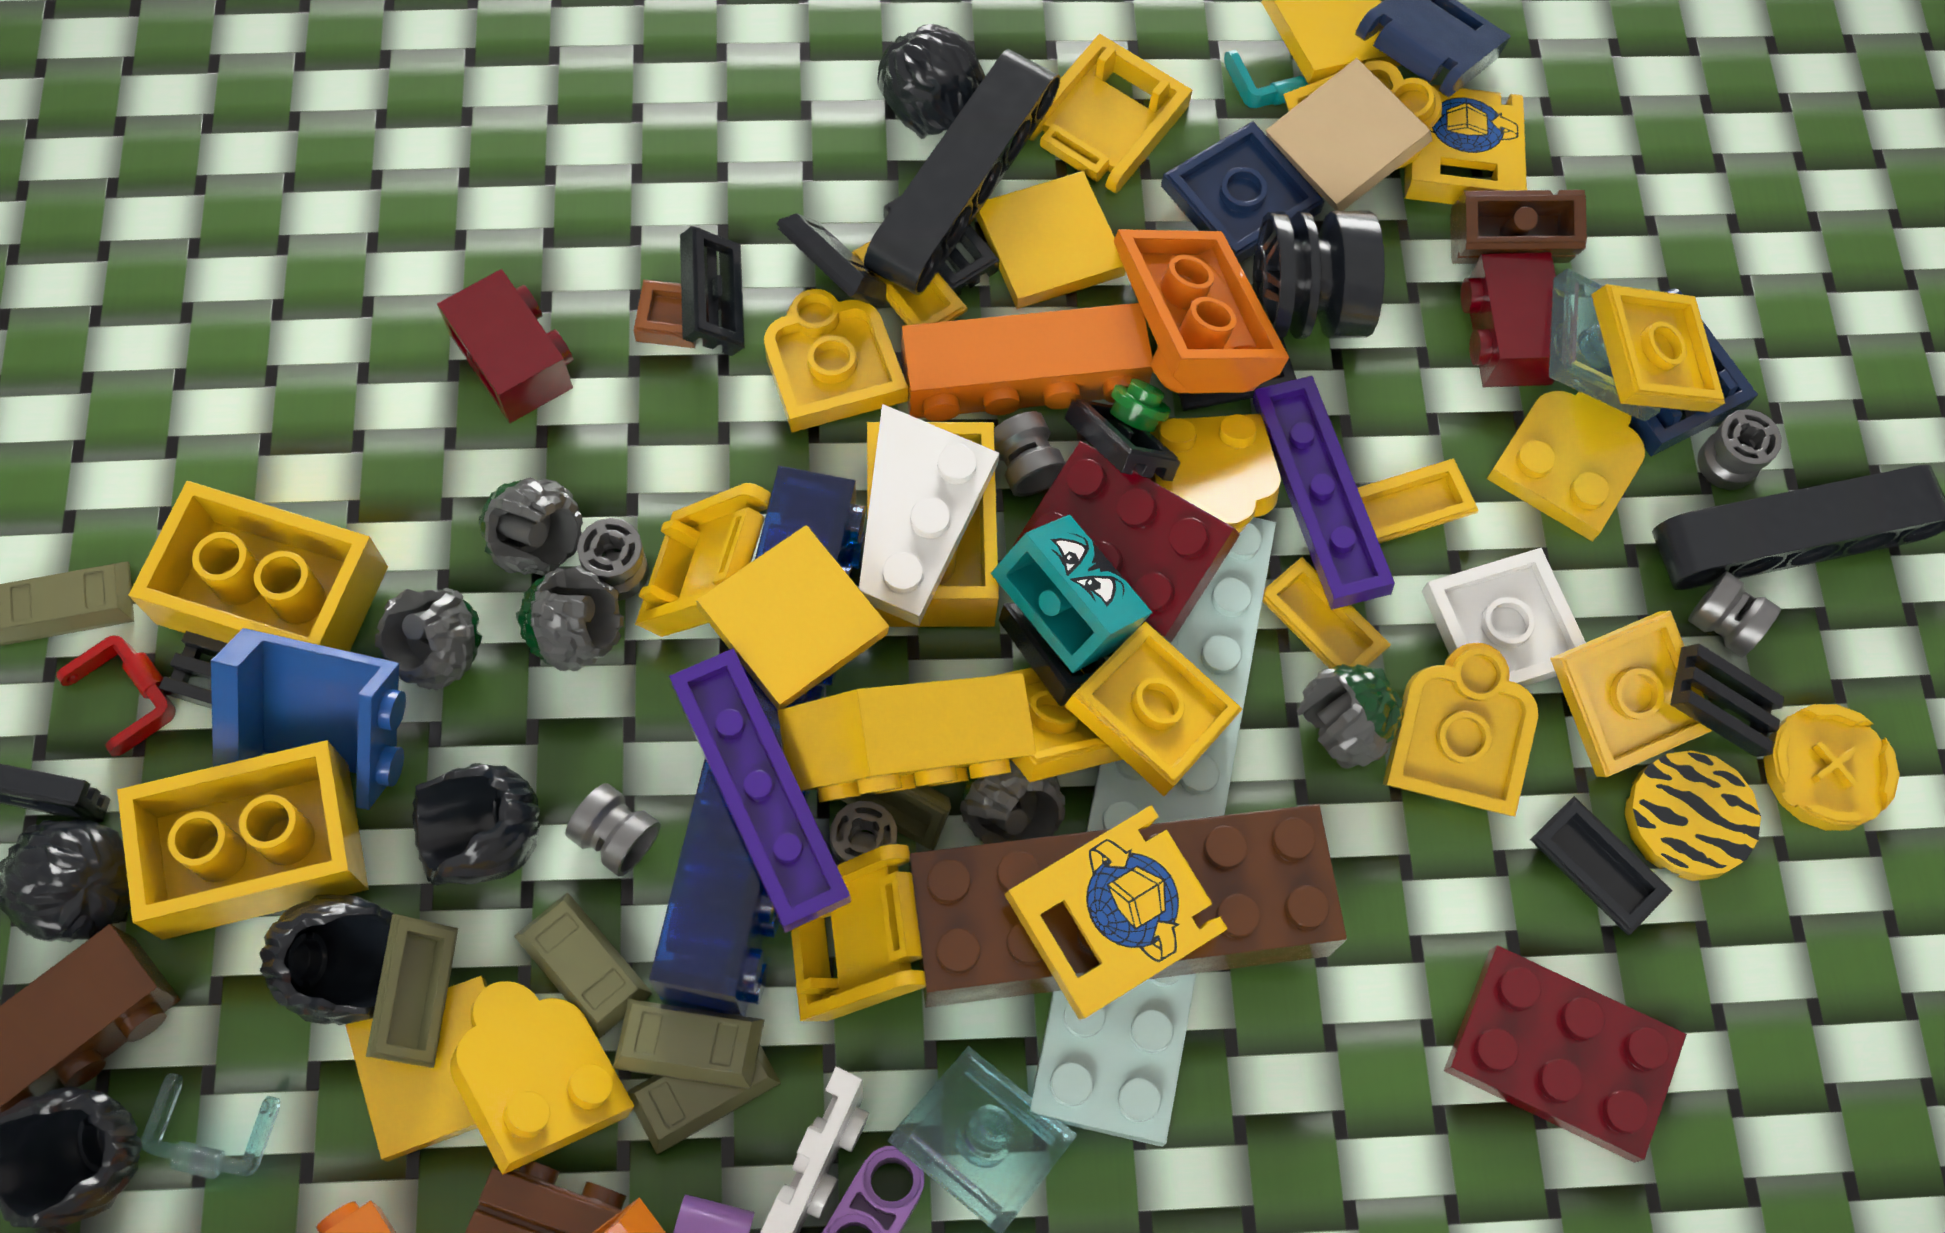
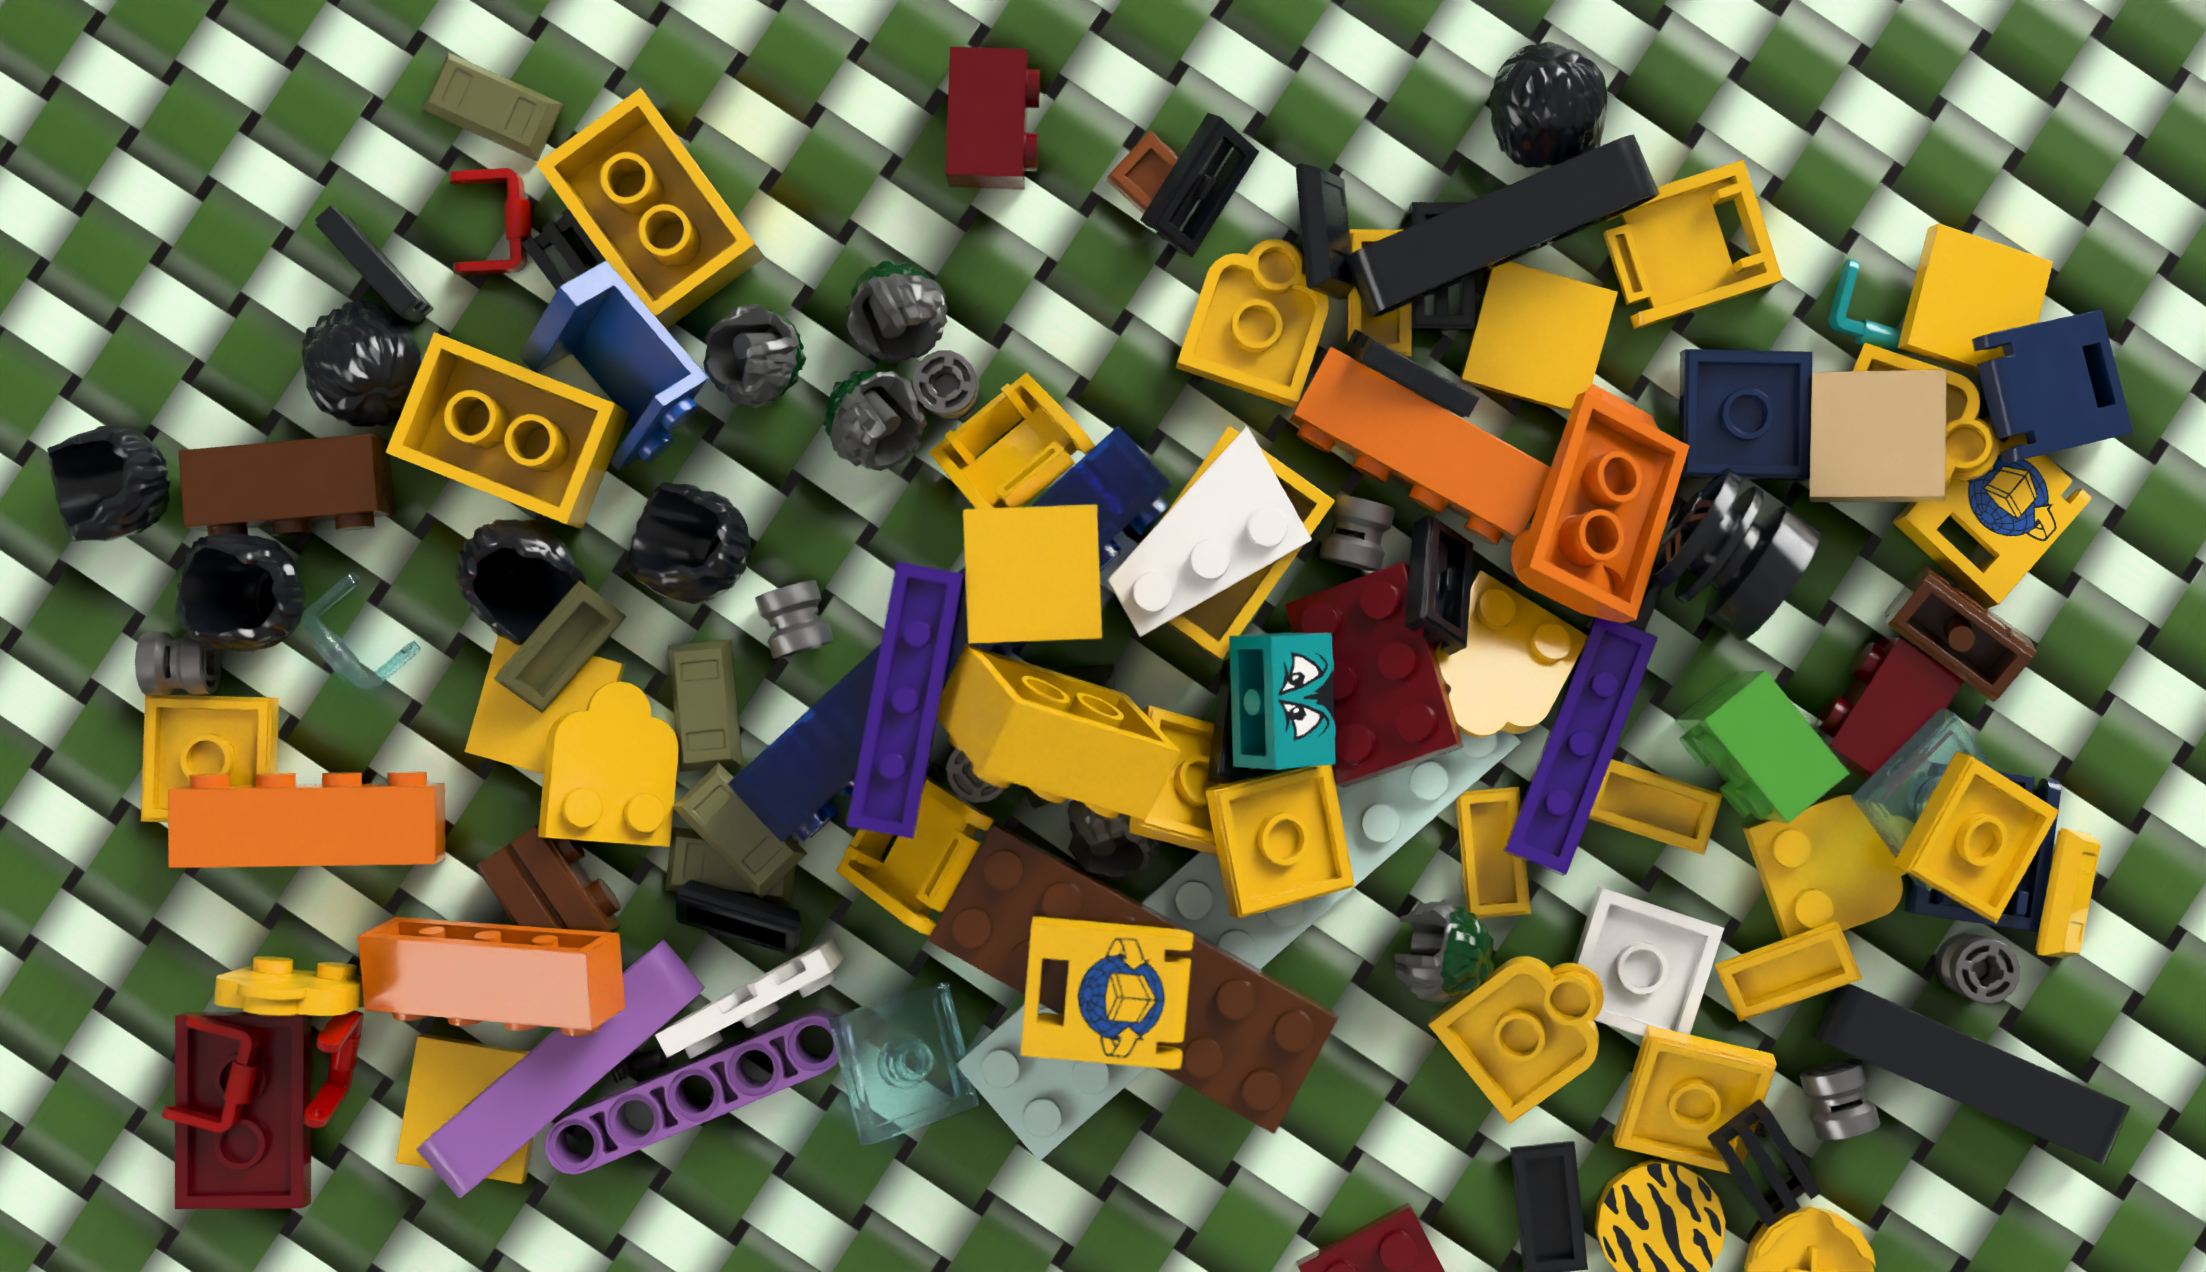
camera: 45 degrees right, 20 degrees up
green plate [1110,379,1171,432] -> none
none -> black tile [676,880,802,956]
none -> black tile [1344,329,1480,418]
none -> bright green brick [1675,670,1850,824]
none -> yellow tile [1715,920,1862,1022]
none -> yellow tile [2035,828,2101,958]

